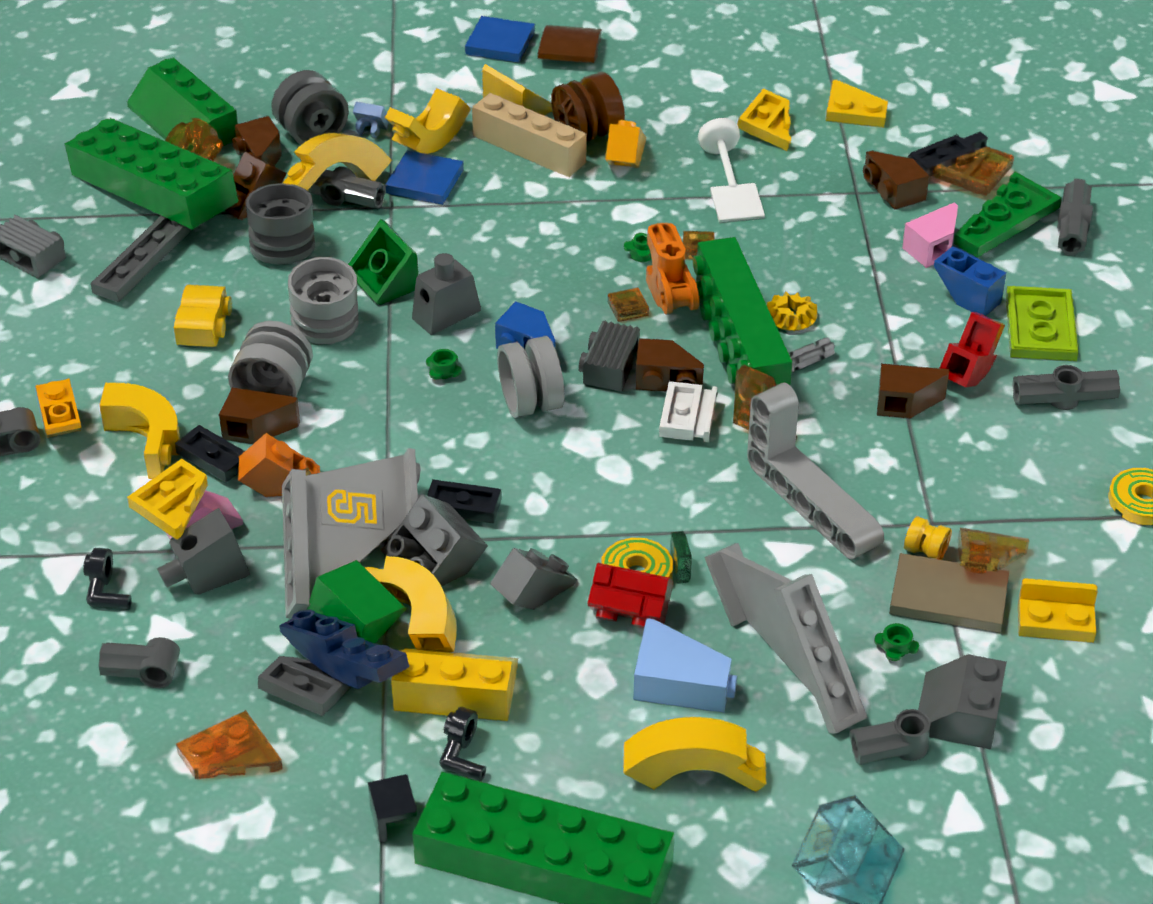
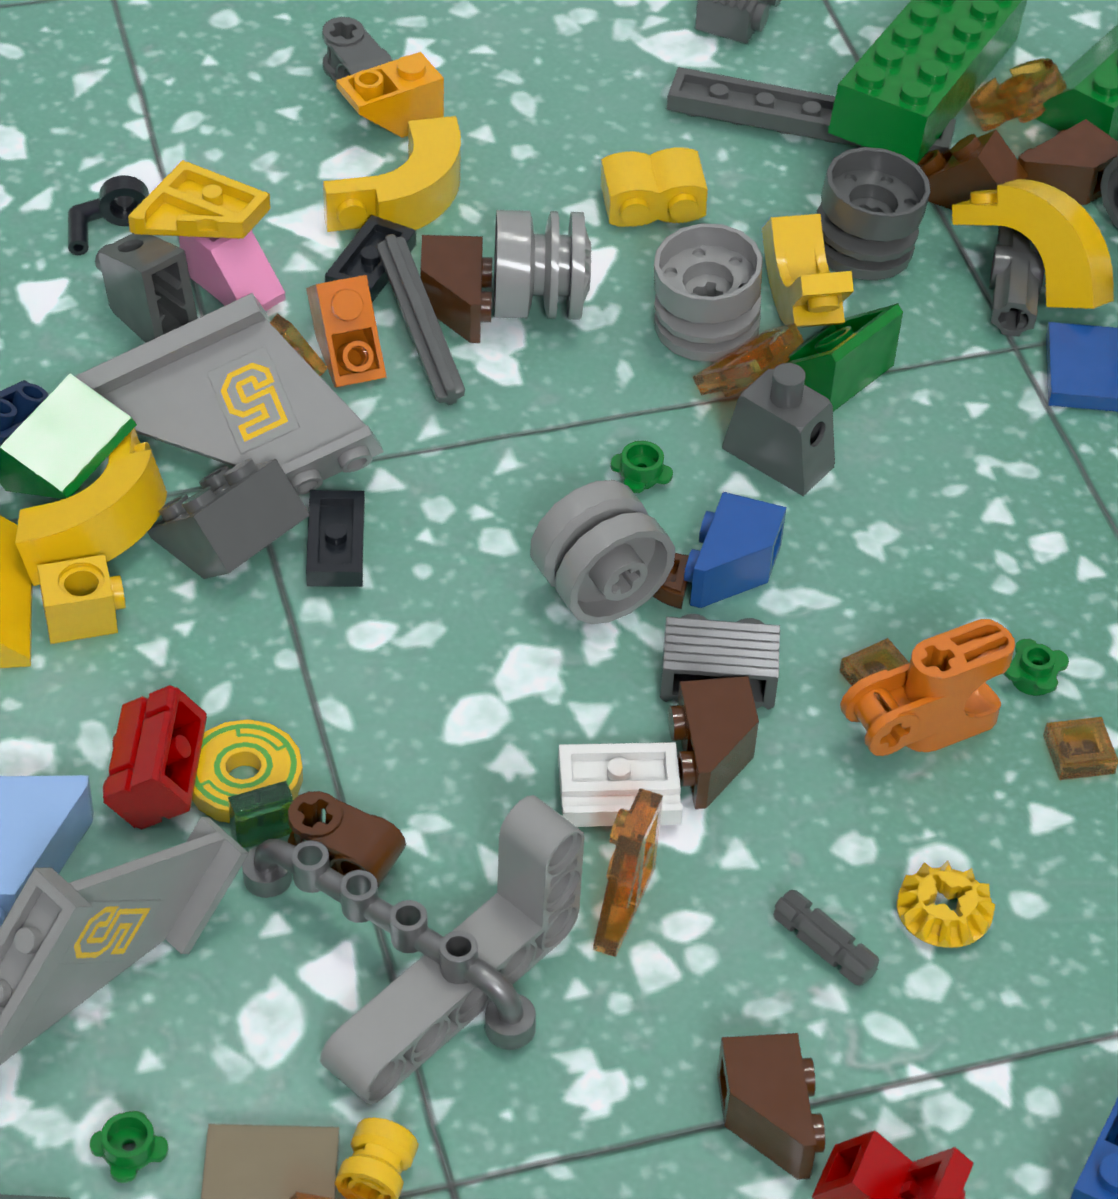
camera: 75 degrees right, 5 degrees up
dark grey slope [490,547,578,610] -> none
green brick [693,237,792,419] -> none
none -> yellow brick [37,554,126,644]
none -> flat silver bar [242,839,536,1050]
none -> reddish brown piece [288,791,406,888]
none -> dark grey axle [377,234,465,405]
none -> clear orange wing [693,323,804,397]
none -> yellow arch [762,214,854,328]

